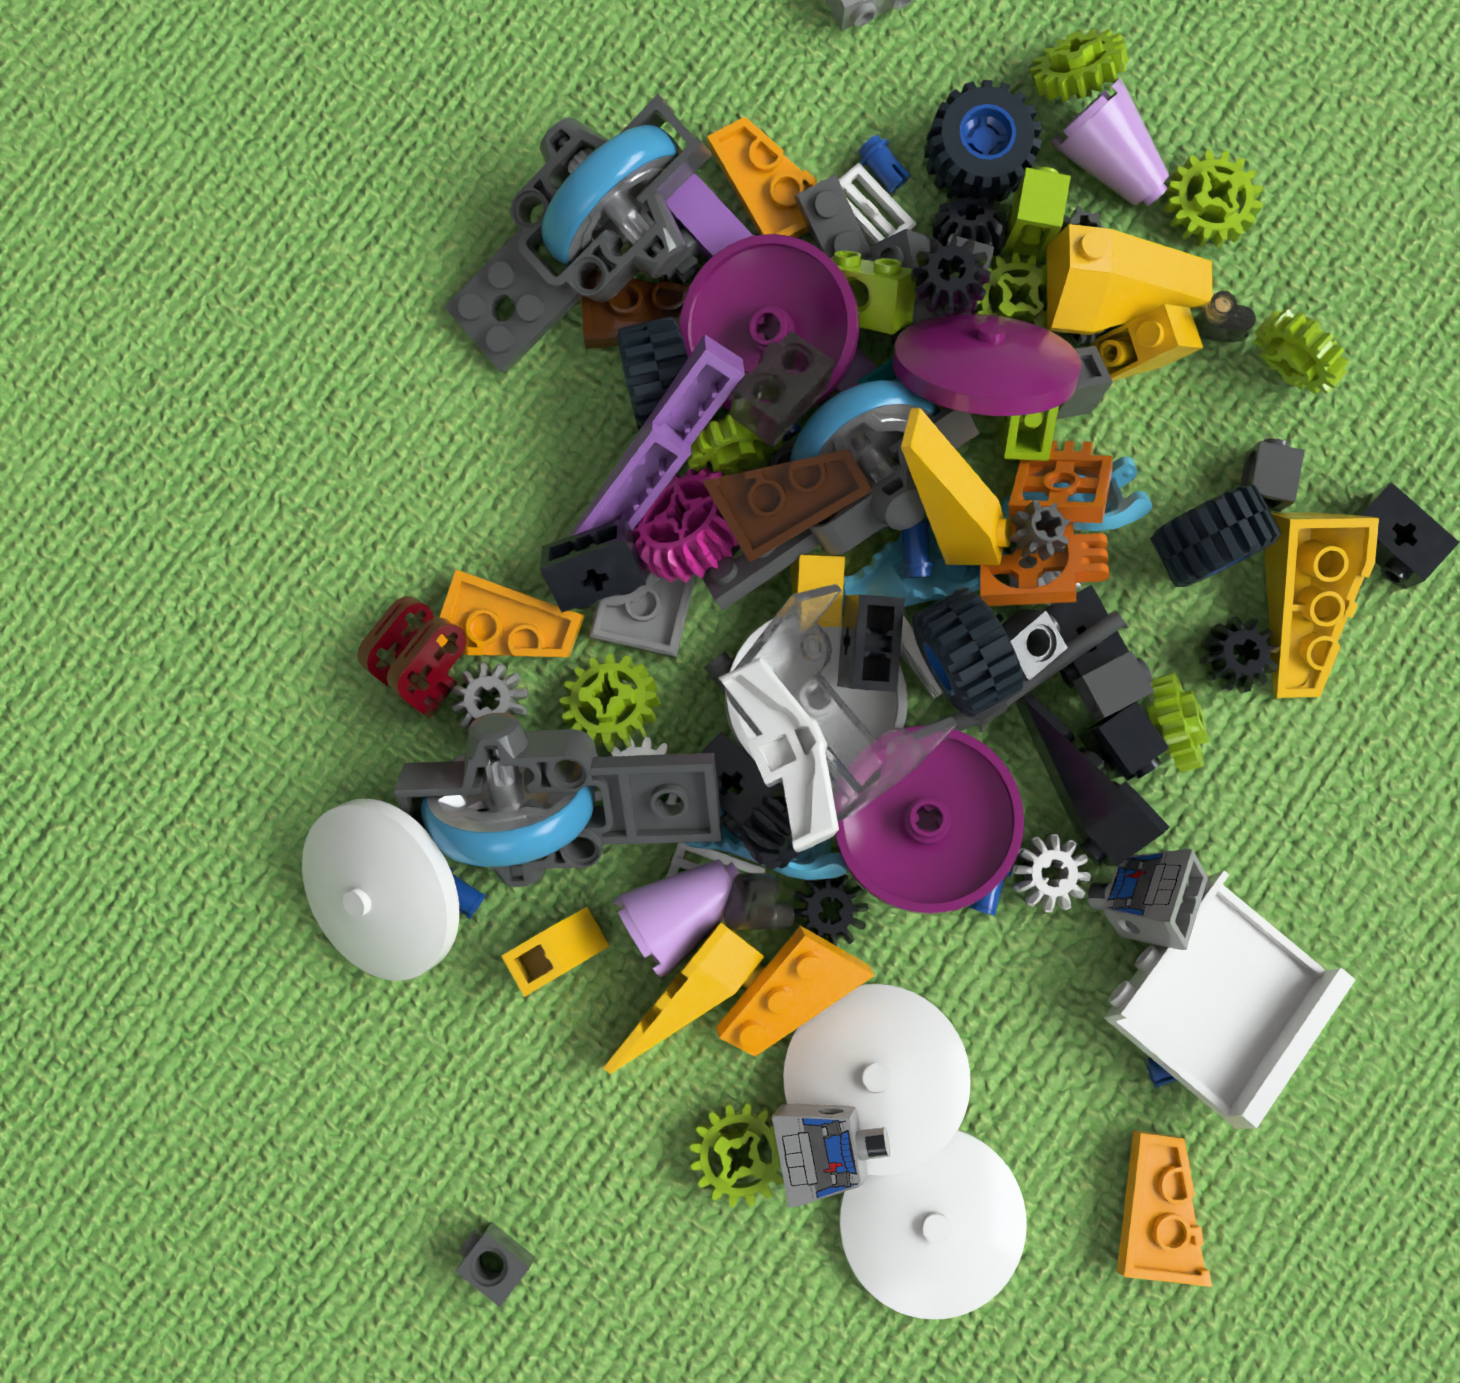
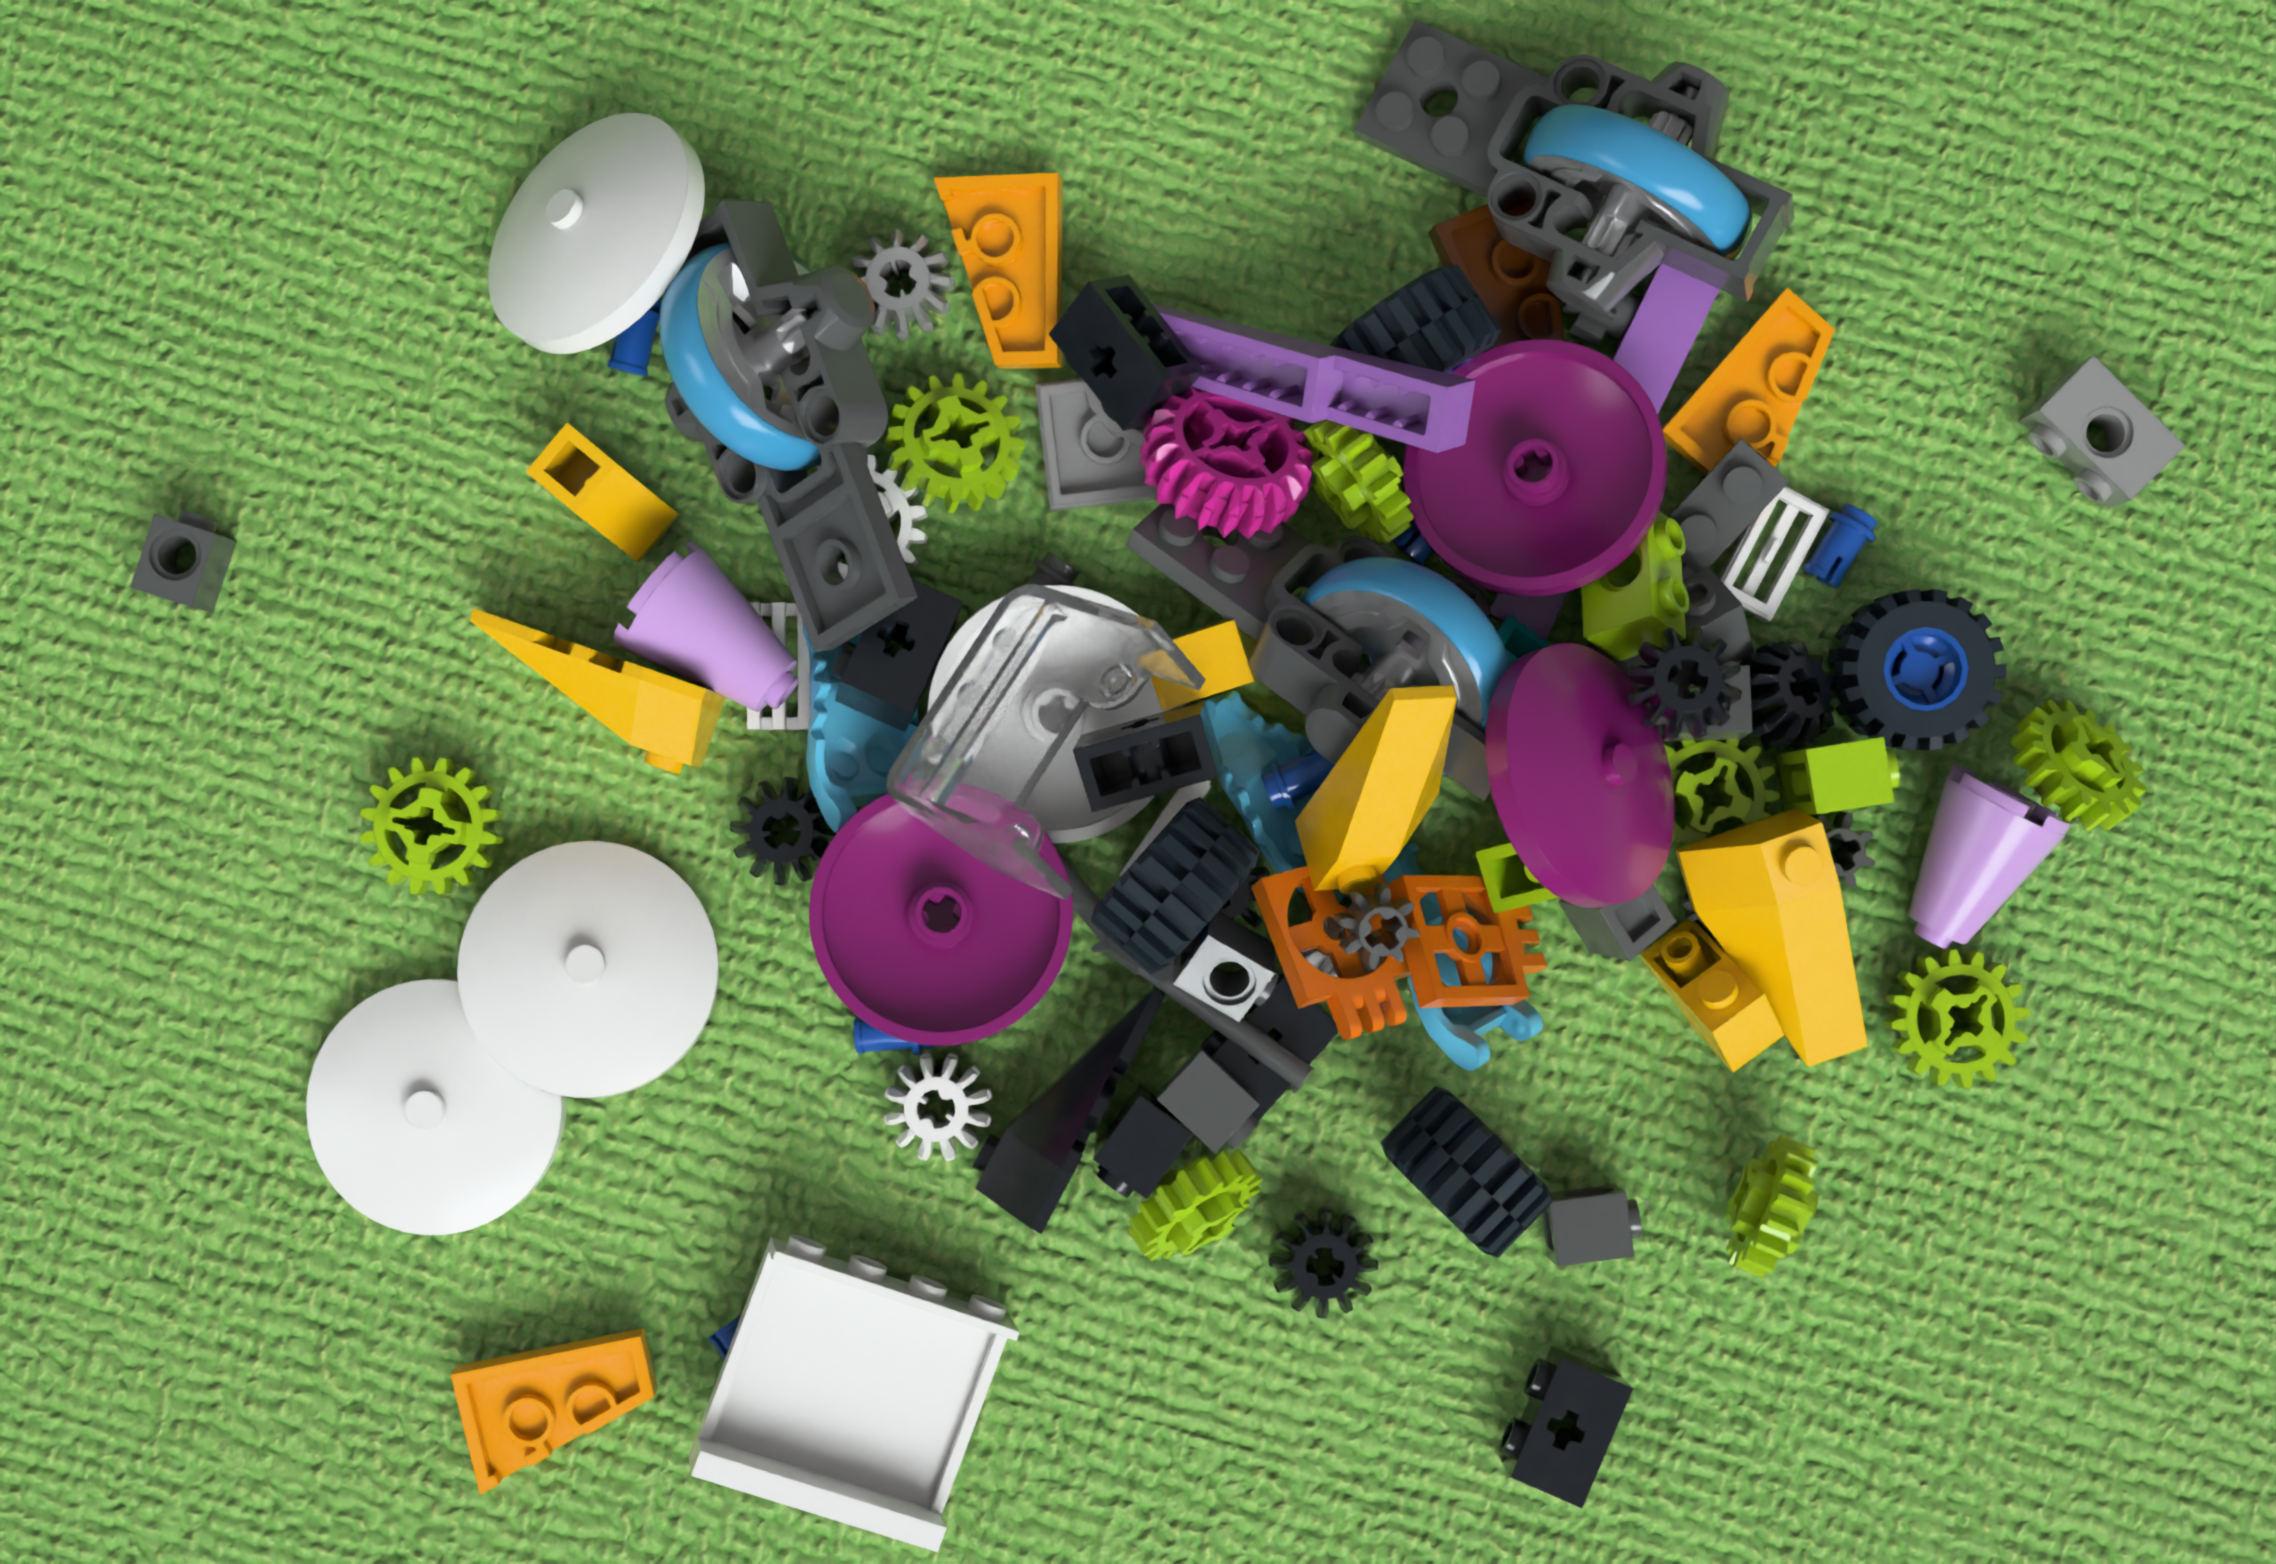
camera: 70 degrees right, 5 degrees up
dark red piece [357,596,466,719] -> none
reddish brown wing [702,449,873,563] -> none
light orange wing [716,926,875,1056] -> none
white plate [718,657,839,852] -> none
clear smoke piece [724,873,794,930] -> none
clear smoke brick [729,331,836,447] -> none
black gear [740,788,802,870] -> none
torso [772,1104,890,1208] -> none
light grey torso [1088,849,1208,950] -> none
clear smoke piece [1194,291,1256,343] -> none
yellow wedge [1265,512,1379,698] -> none

